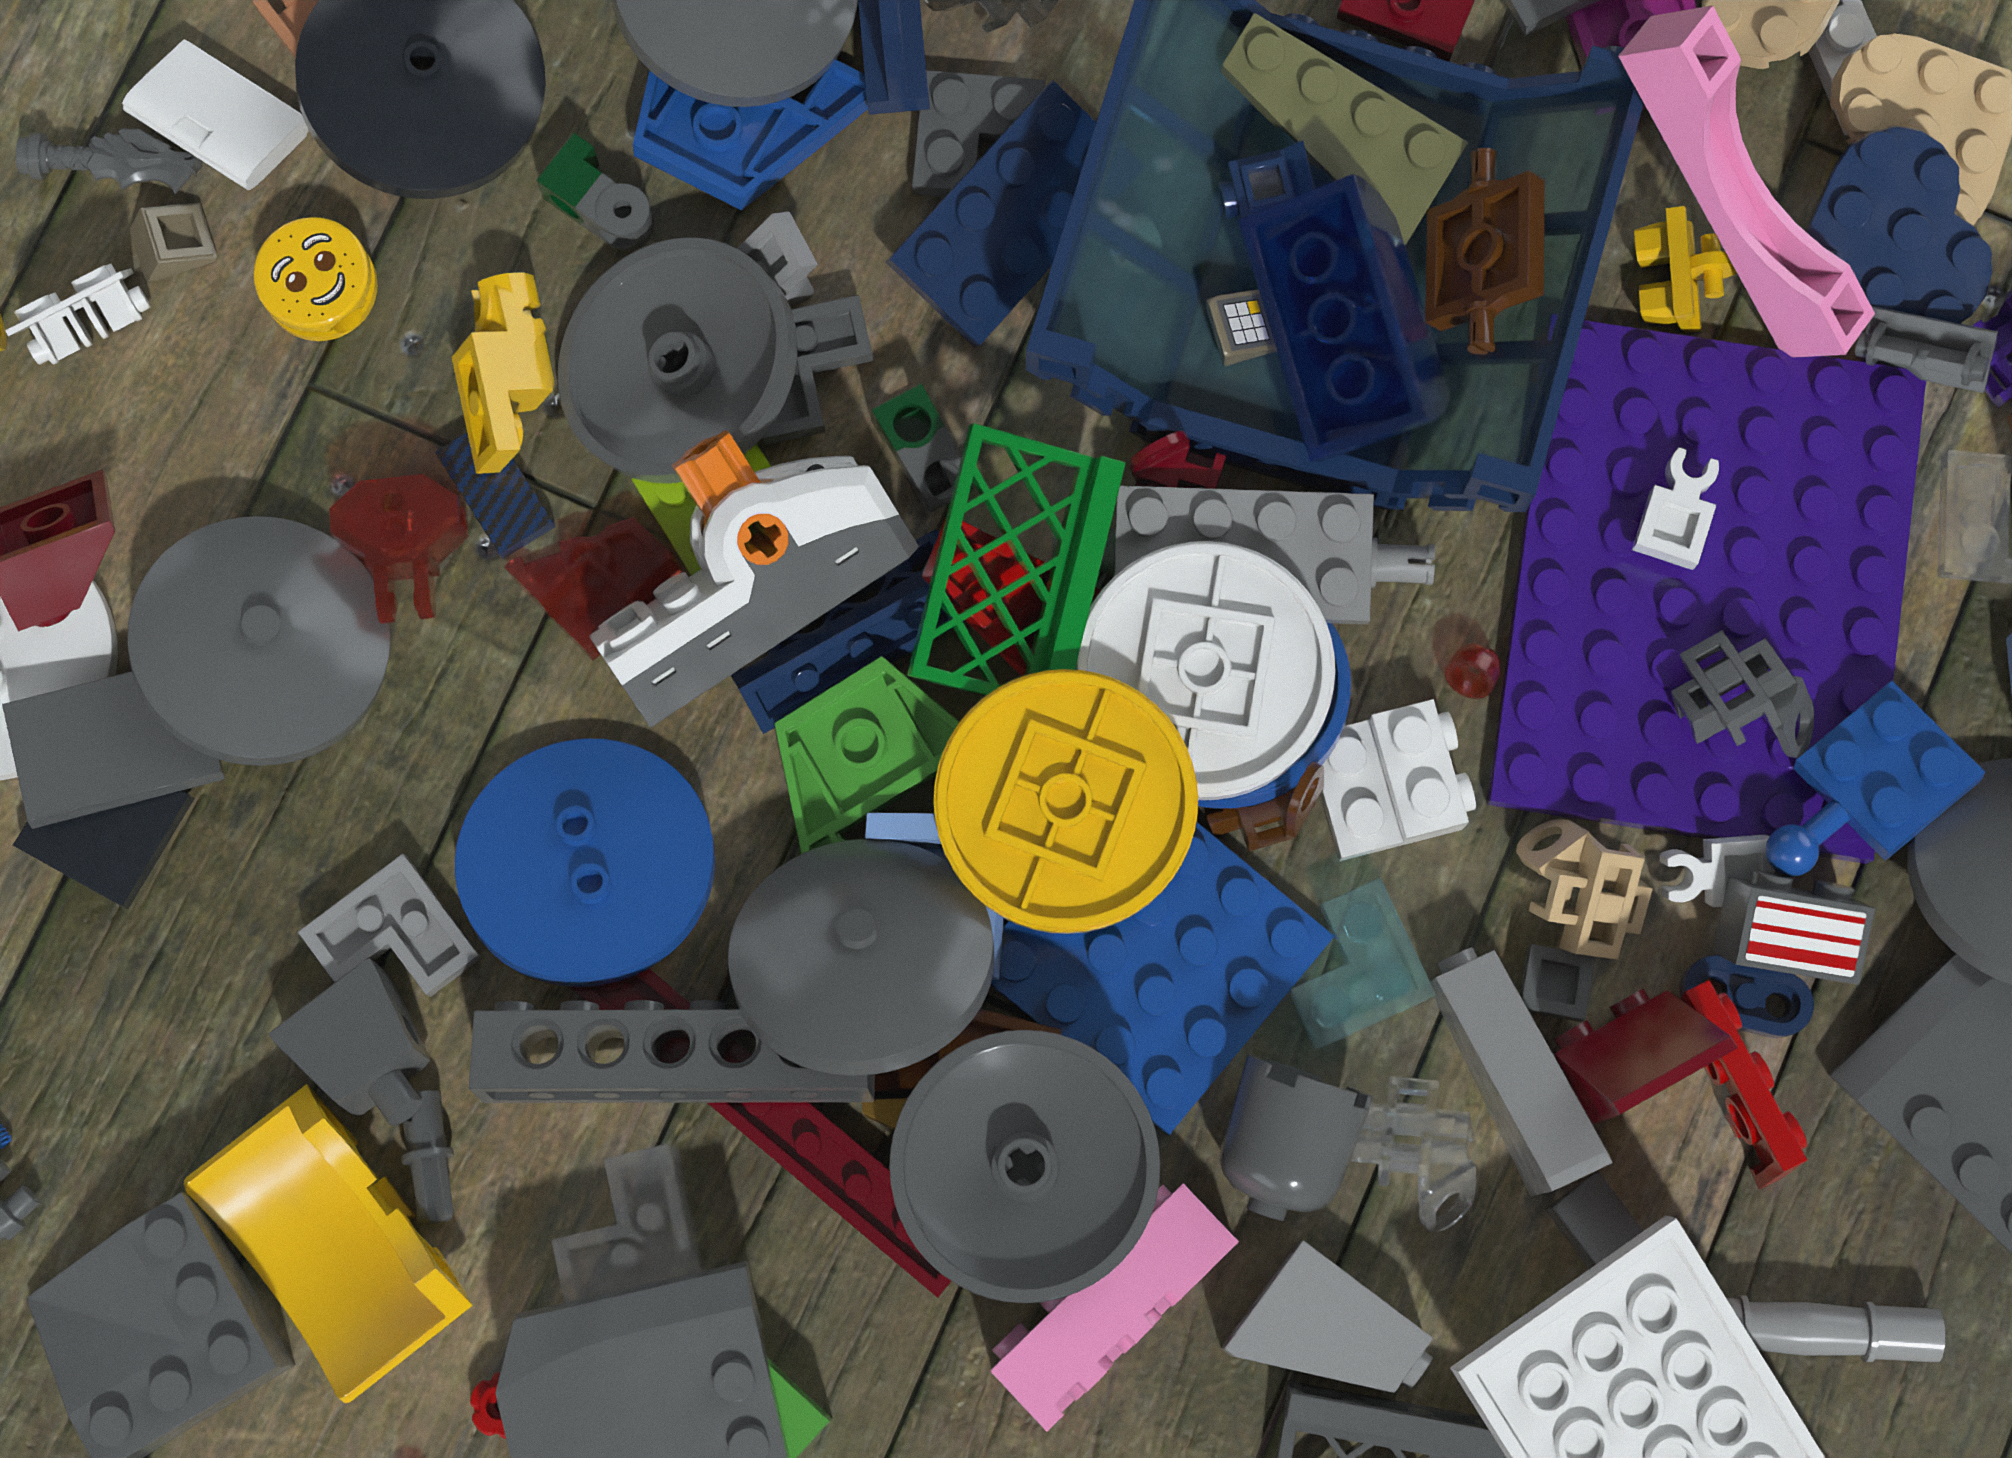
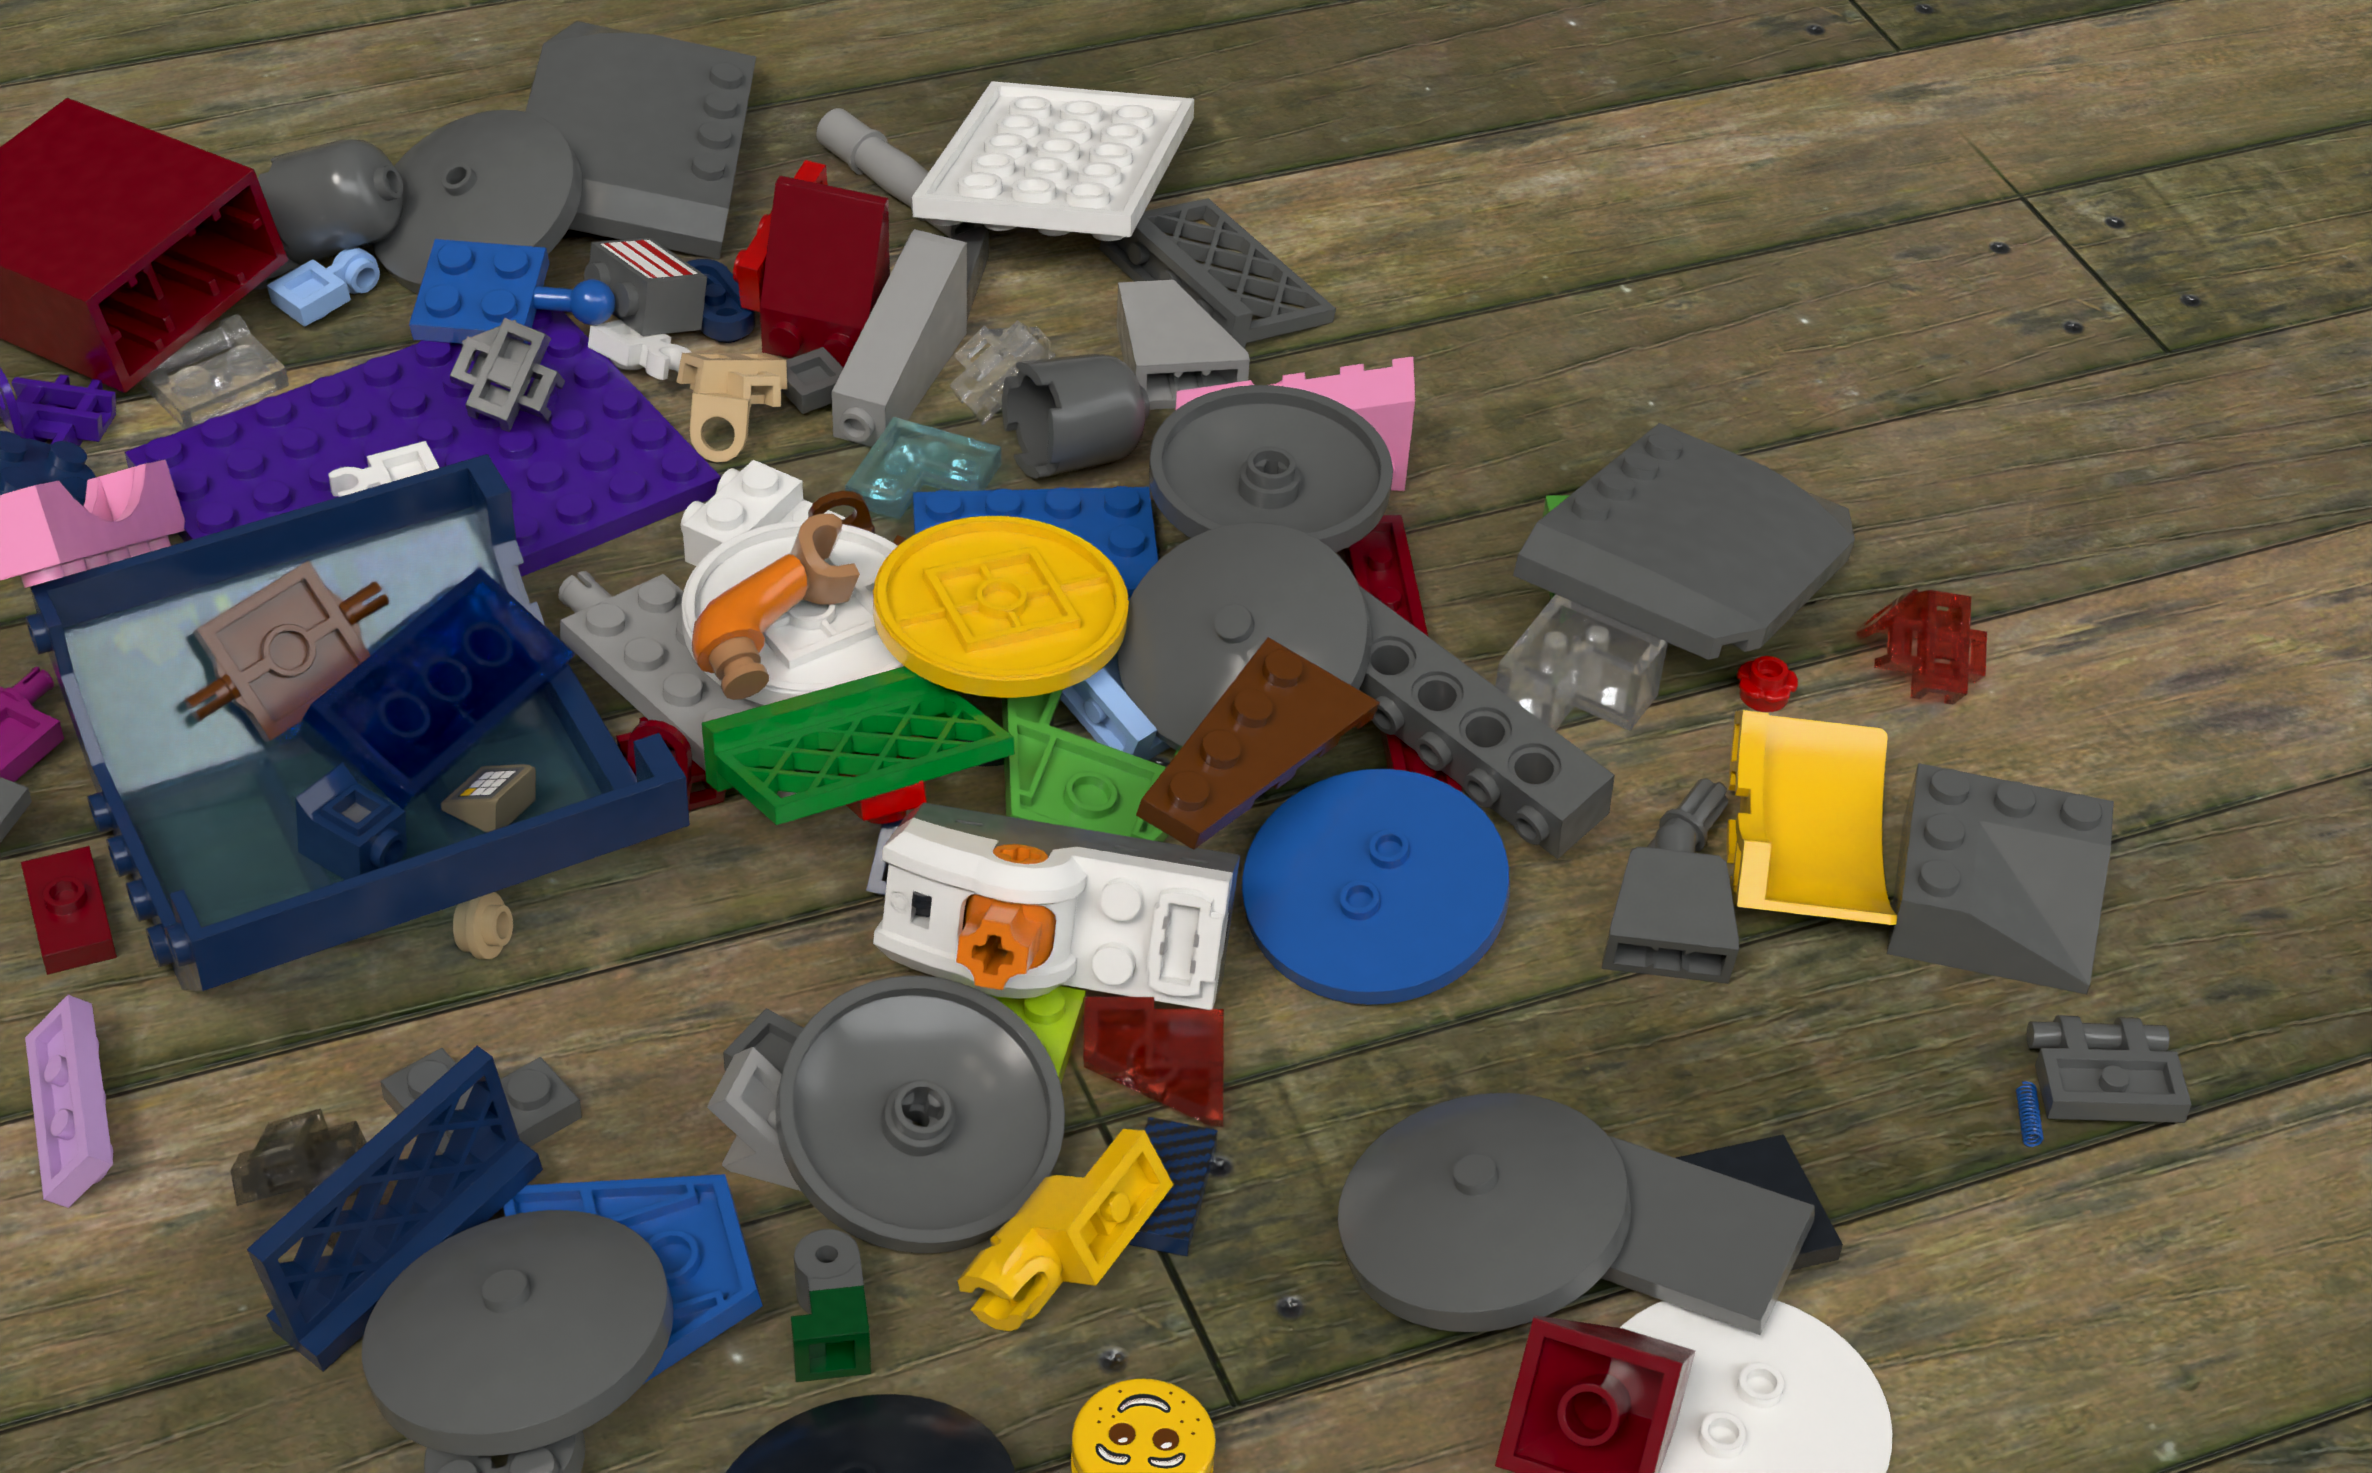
camera: 140 degrees left, 35 degrees down
light grey plate [298,854,482,997] -> none
clear red hinge [329,474,469,624] -> none
leg [871,383,974,513] -> none
dark blue plate [885,80,1141,348] -> none
olive wing [1220,13,1468,253] -> none
clear red hinge [1445,643,1501,699] -> none
dark grey hinge [1855,306,1998,393] -> none
none -> piece [692,514,860,700]
none -> reddish brown wing [1136,637,1380,850]

